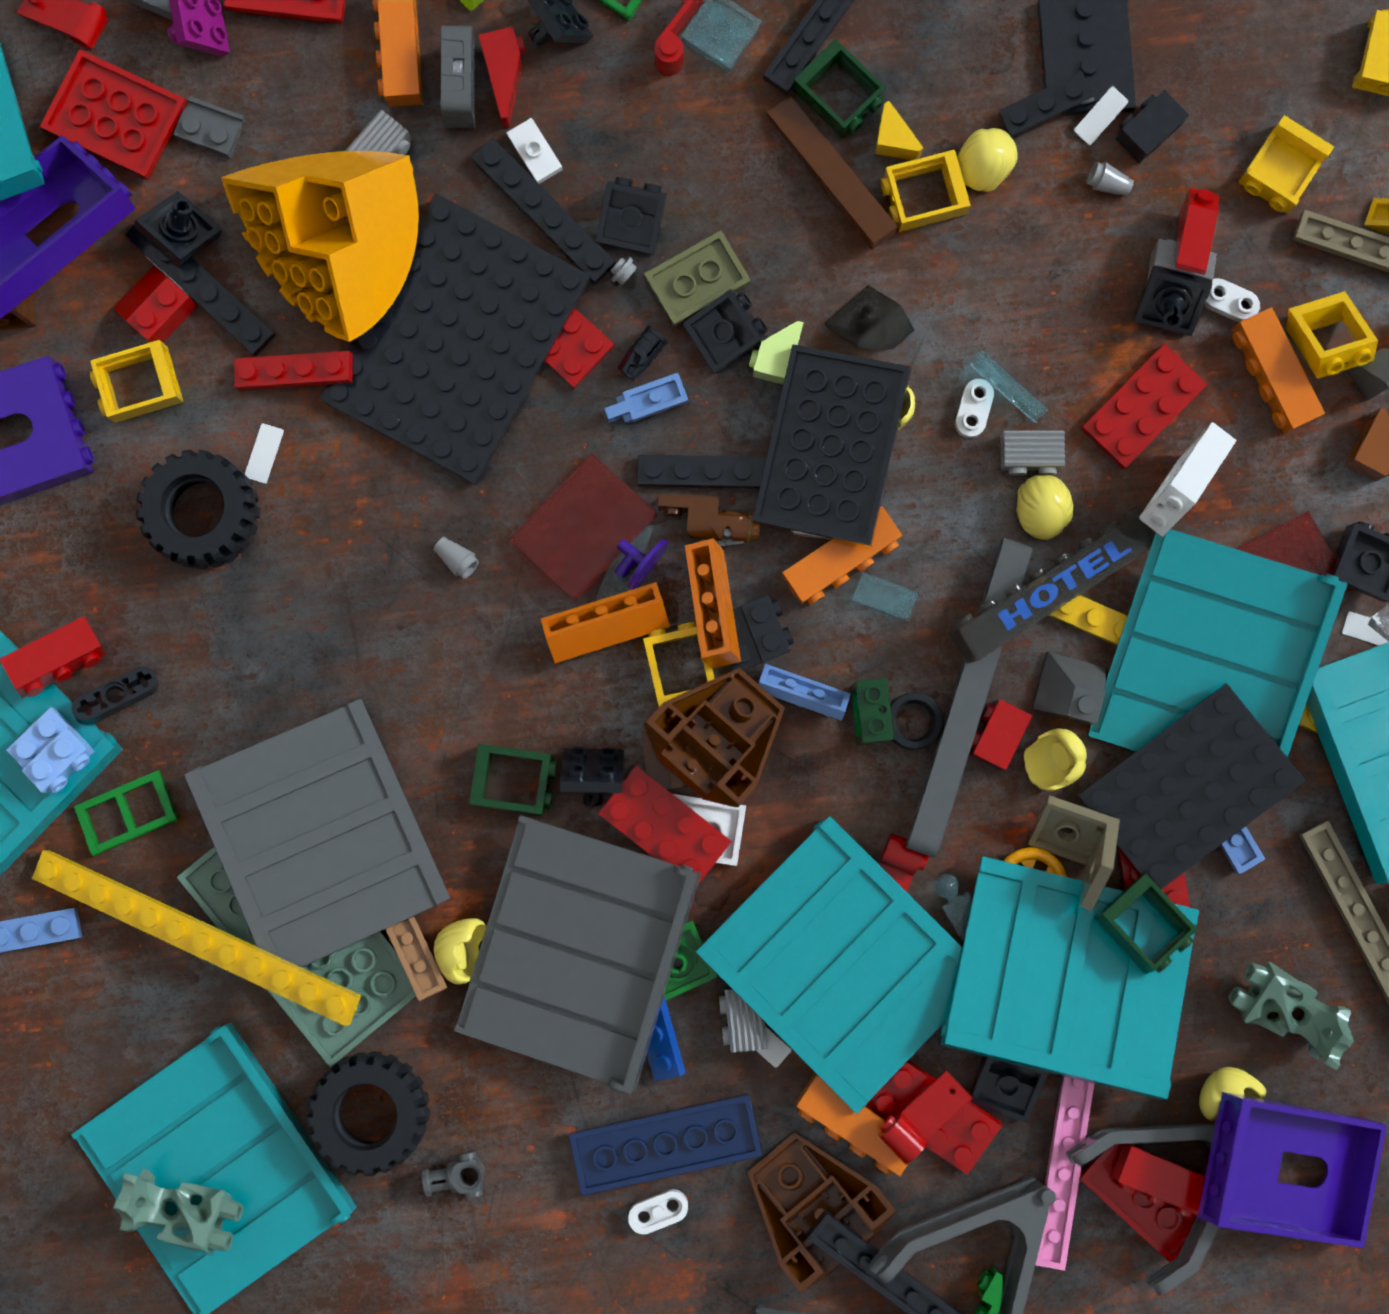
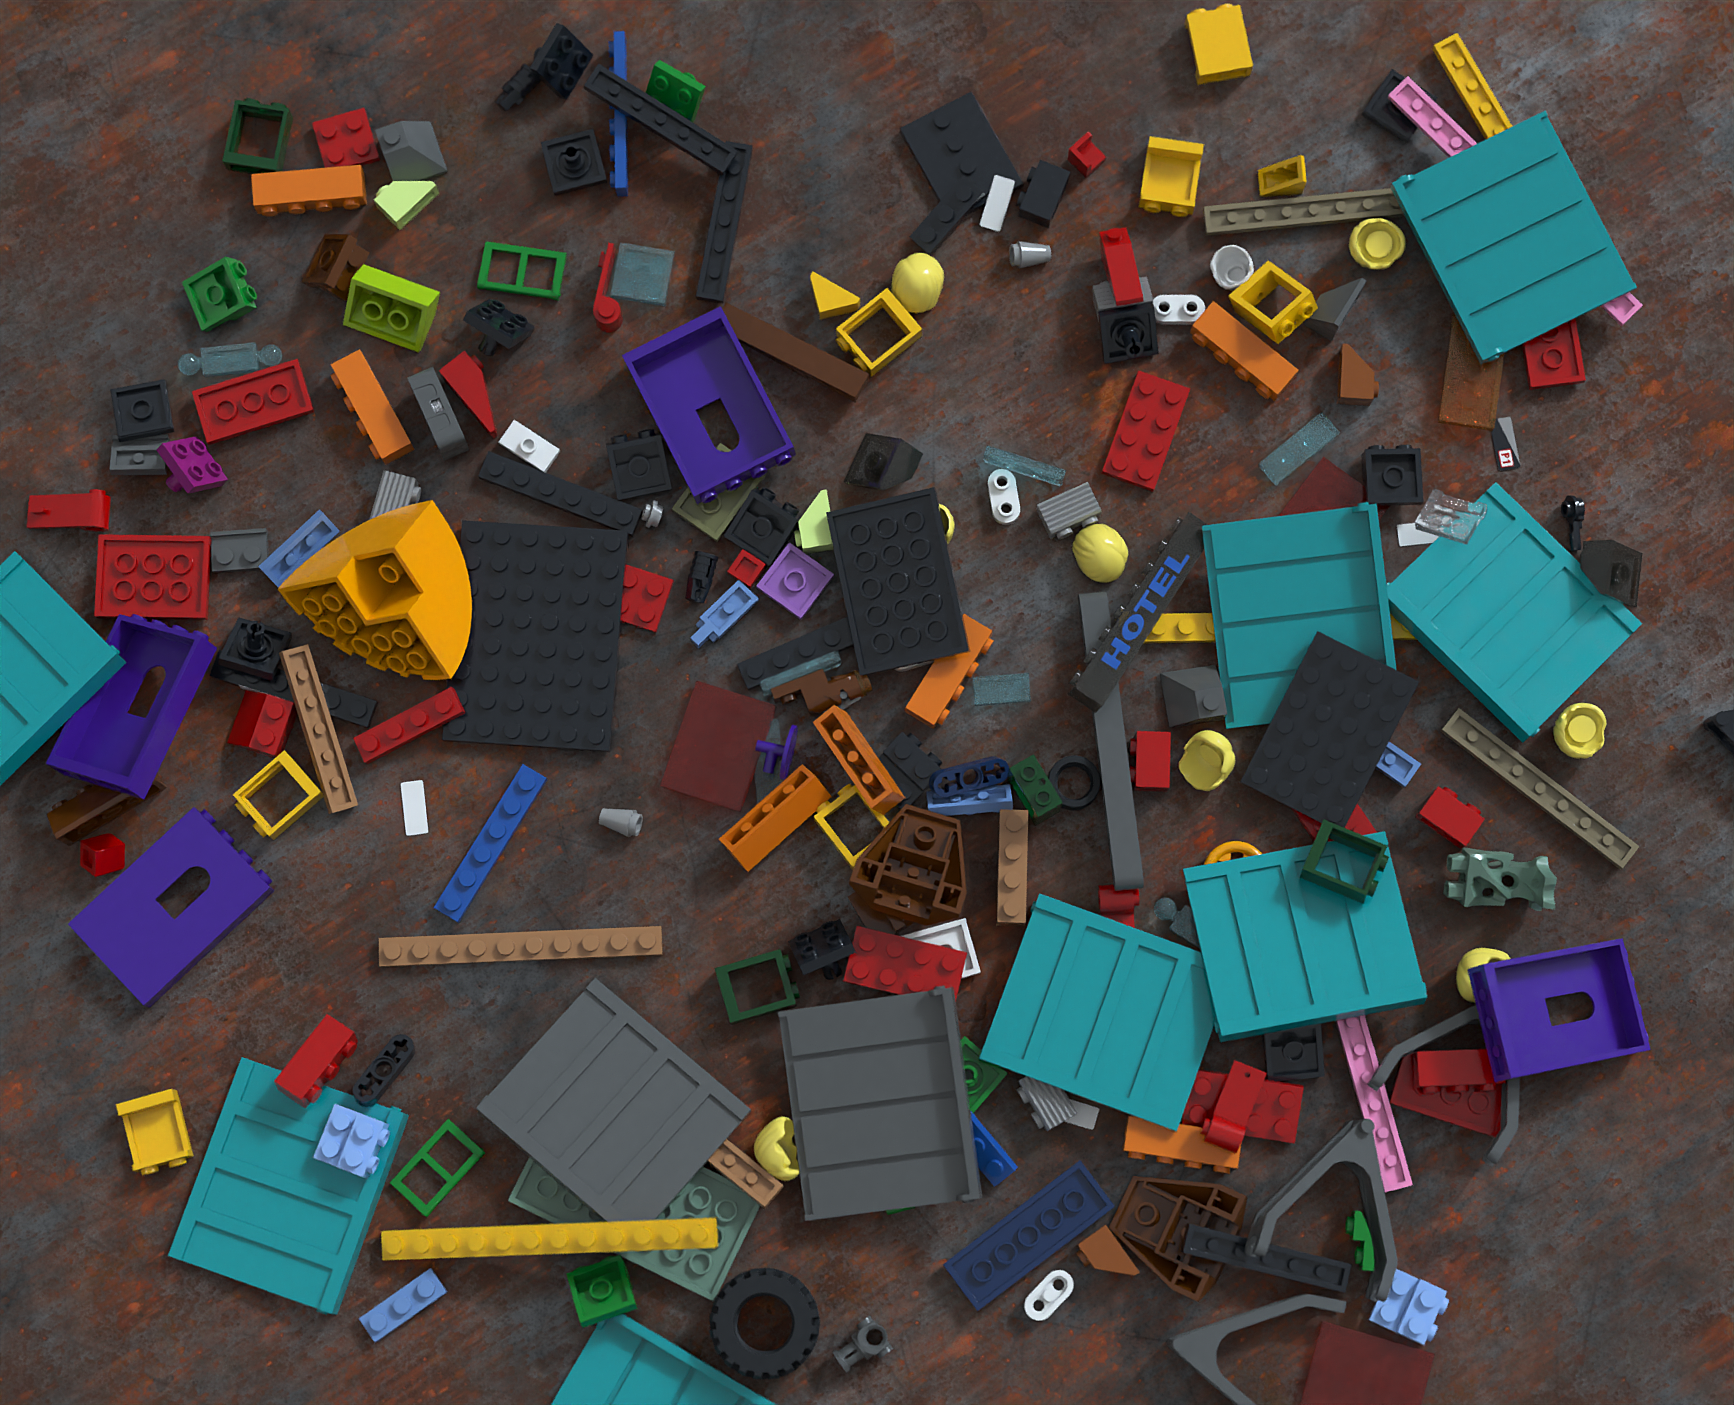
camera: 20 degrees left, 5 degrees down
black tyre [136,450,260,569] -> none
dark green window [792,38,886,138] -> none
dark tan bracket [1028,795,1120,911] -> none
white window [1139,422,1237,537] -> none
none -> medium blue plate [258,510,339,588]
none -> medium nougat plate [279,644,358,814]
none -> medium nougat plate [379,926,663,967]
none -> blue plate [434,764,548,923]
none -> green plate [566,1255,638,1328]
none -> dark purple panel [622,306,796,504]
none -> red plate [727,549,766,589]
none -> medium lavender plate [756,542,834,620]
none -> clear light blue tile [760,651,841,696]
none -> dark blue beam [929,756,1009,797]
none -> medium nougat brick [996,809,1028,927]
none -> red panel [1067,131,1106,178]
none -> dark orange slope [1076,1225,1139,1276]
none -> white hair [1210,245,1254,291]
none -> clear light blue tile [1258,412,1340,486]
none -> red brick [1415,786,1485,850]

